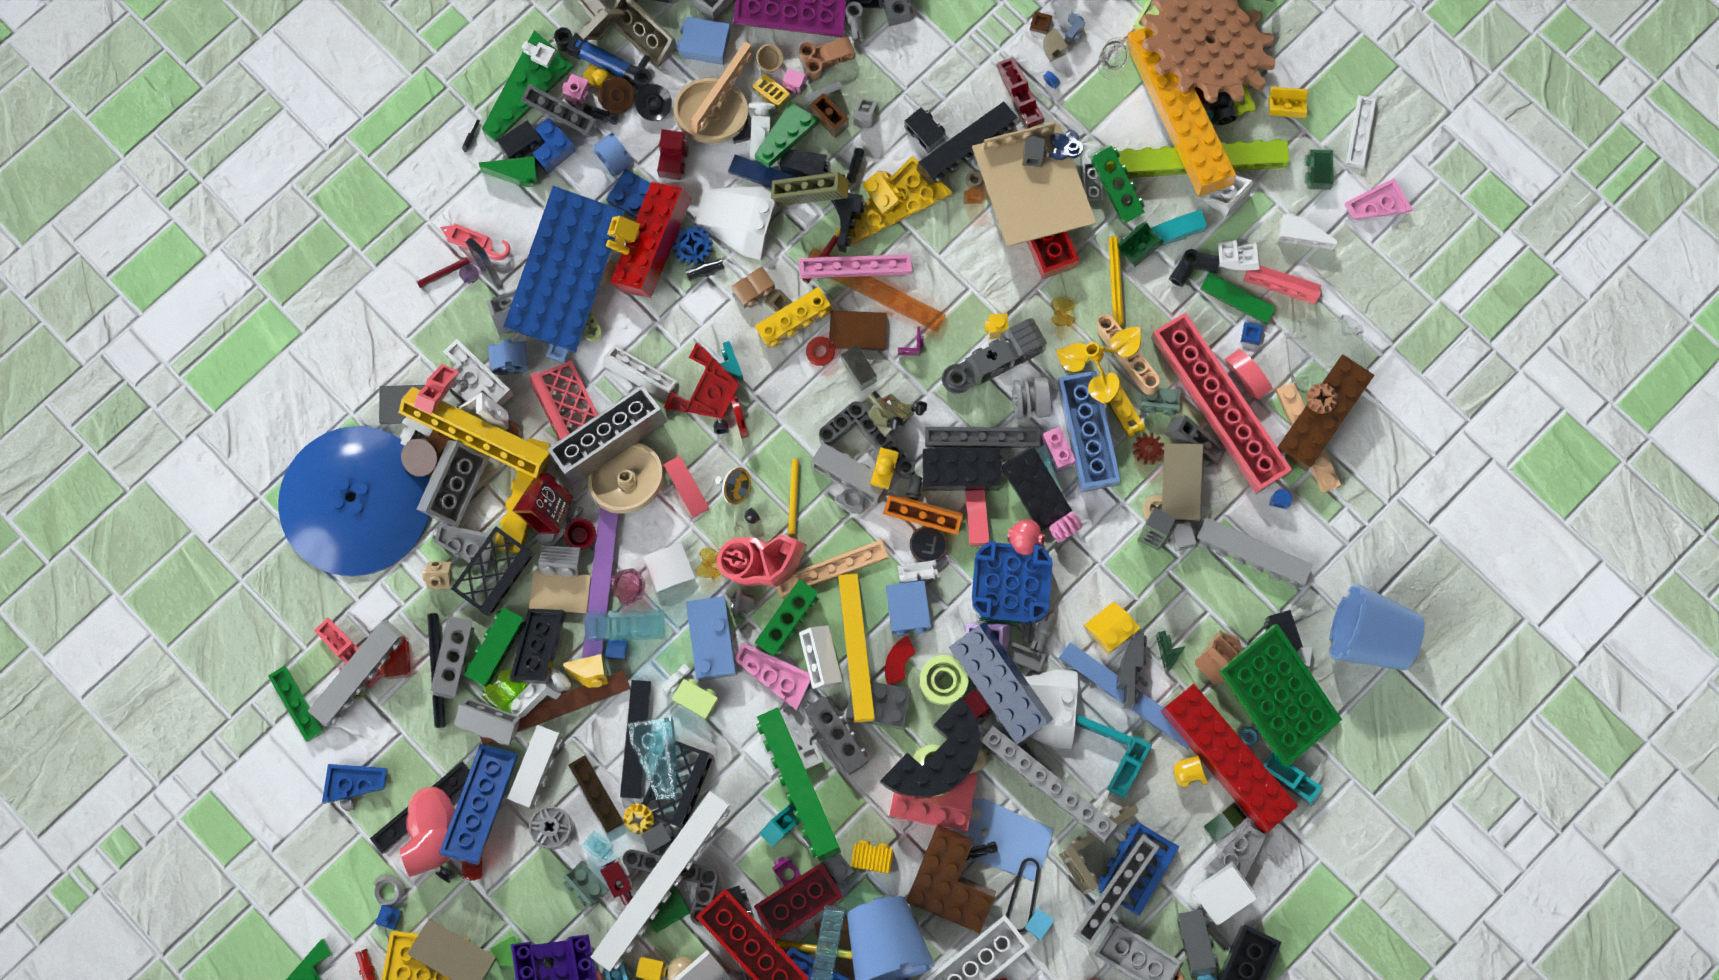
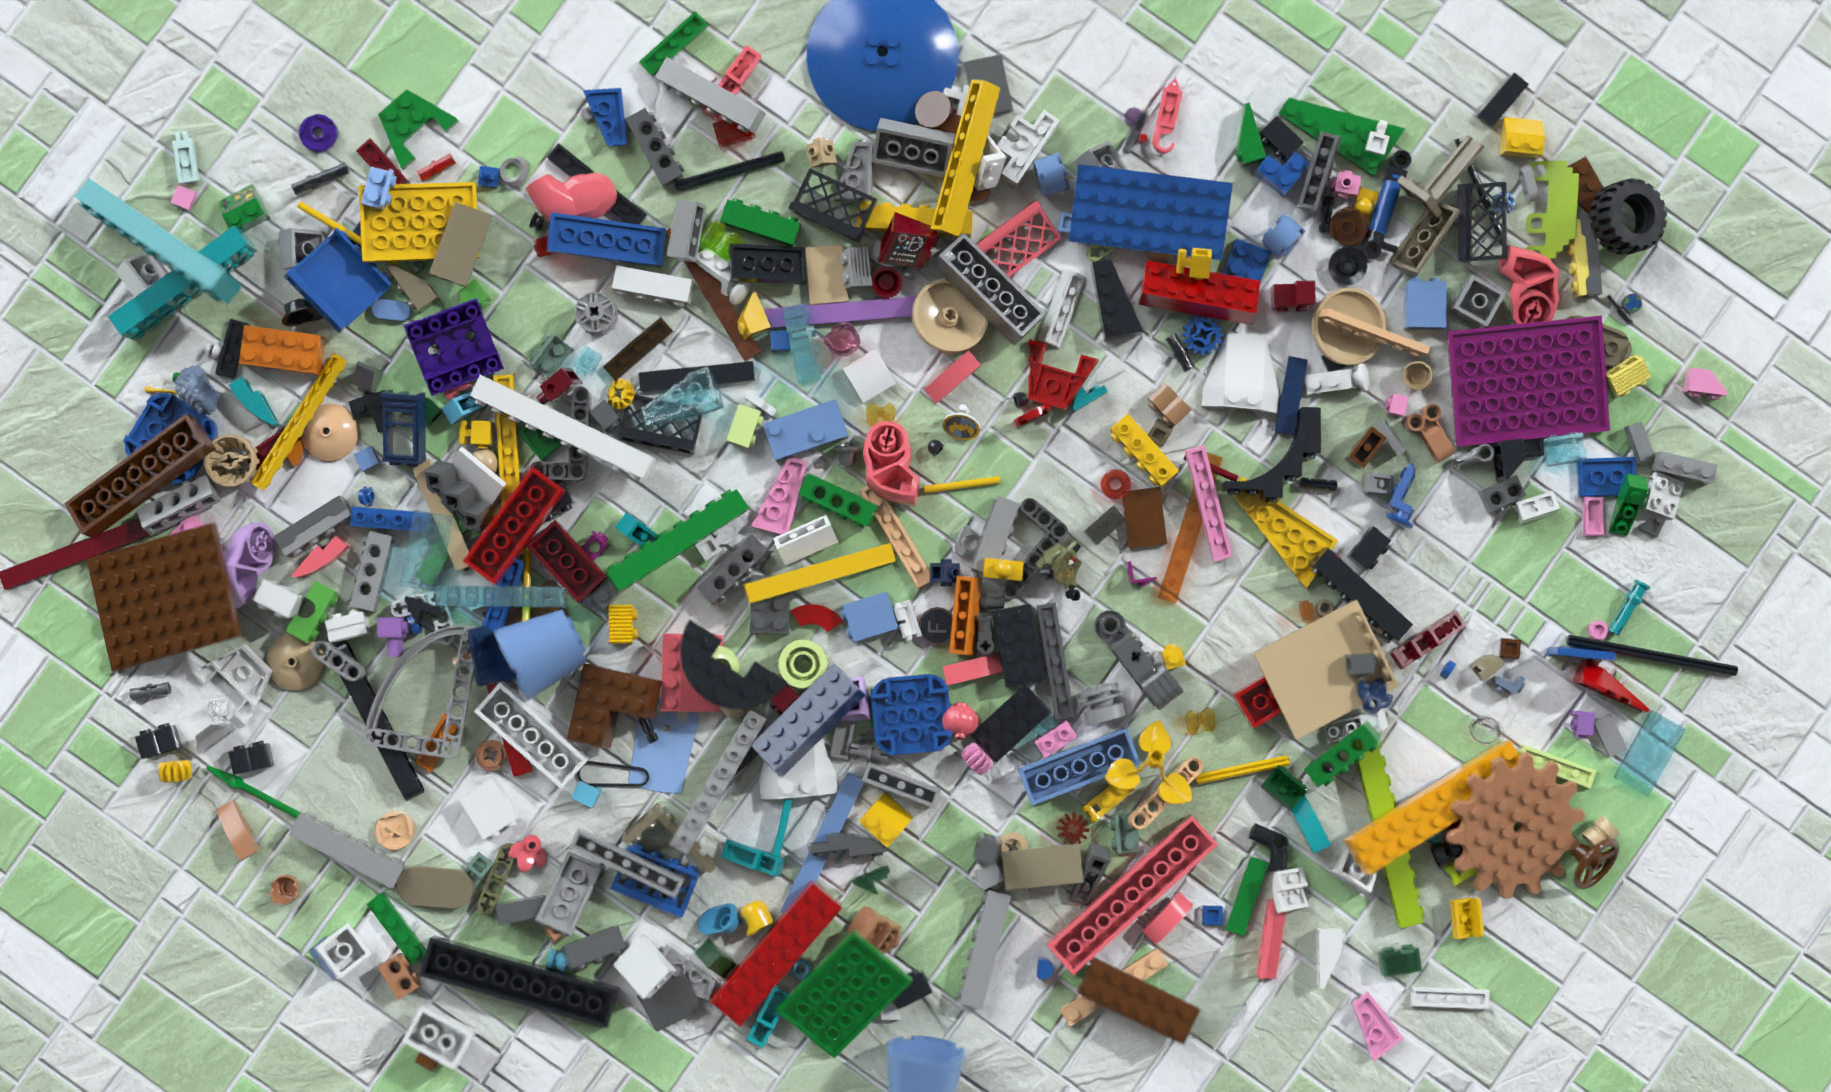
camera: 75 degrees right, 10 degrees up
coral slope [414,364,459,414] -> none
dark red bar [416,257,470,288] -> none
light grey brick [430,616,474,699] -> none
black piece [462,119,480,152] -> none
yellow slope [752,74,791,111] -> none
wing [755,102,819,168] -> none
olive brick [771,172,849,206] -> none
yellow bracket [862,171,906,214] -> none
nougat gear [1306,383,1338,414] -> none
none -> yellow plate [493,374,521,506]
none -> dark grey brick [625,108,684,188]
none -> dark grey sticker [637,973,703,1032]
none -> dark azure piece [698,903,742,935]
none -> light grey brick [862,761,941,808]
none -> dark blue brick [930,559,960,587]
none -> dark grey connector [976,613,994,655]
none -> black wedge [1091,259,1143,341]
none -> blue piece [1386,463,1415,529]

